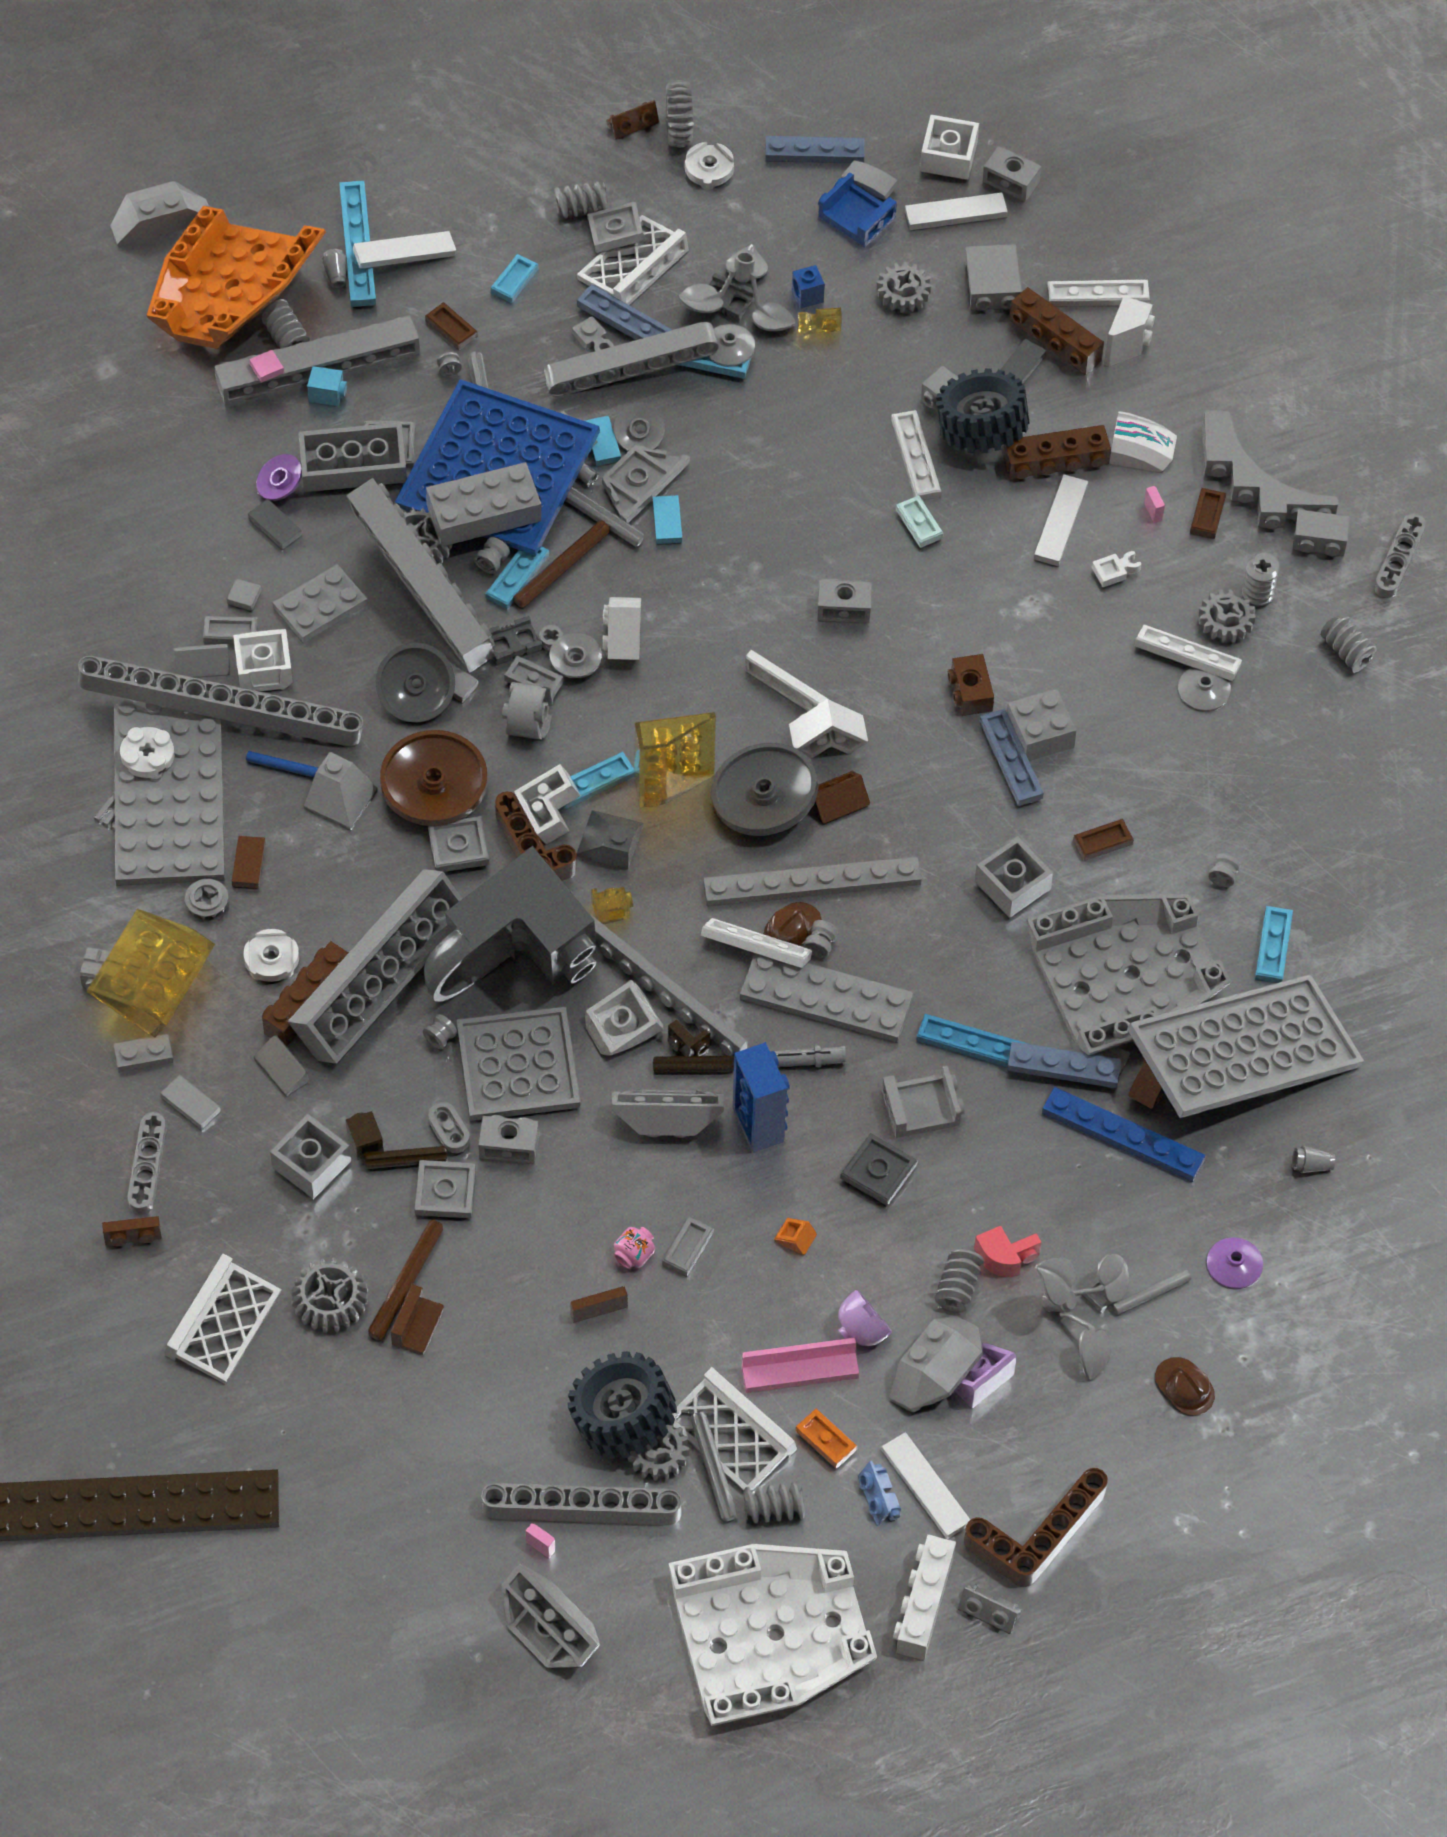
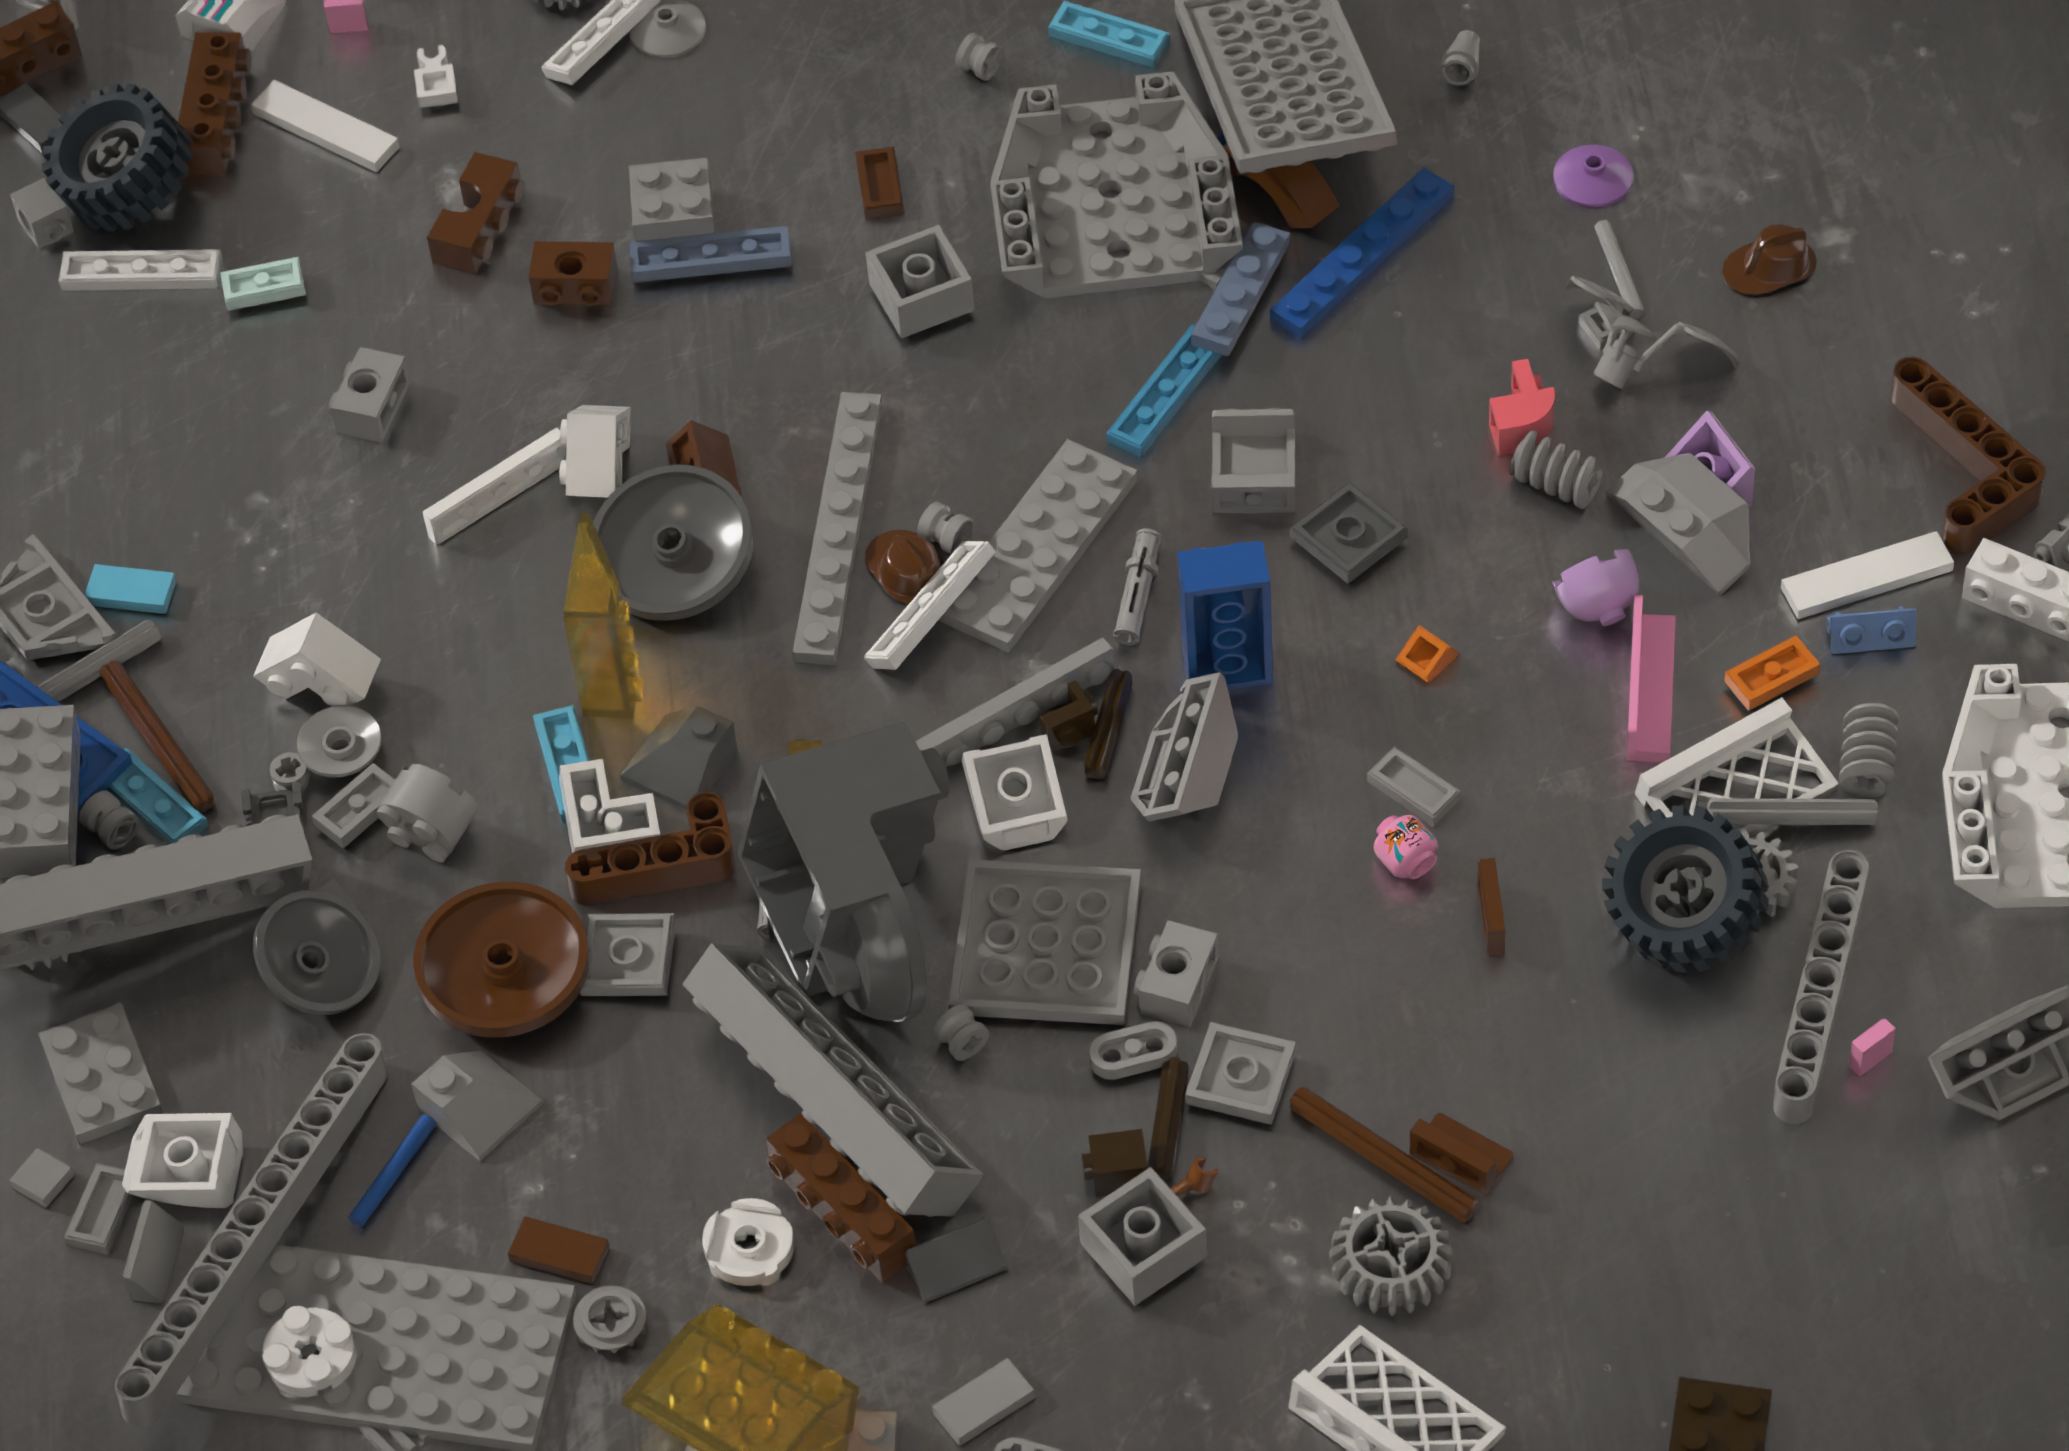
camera: 70 degrees left, 5 degrees down
none -> reddish brown arch [427,152,525,275]
none -> dark orange hand [1170,1157,1218,1197]

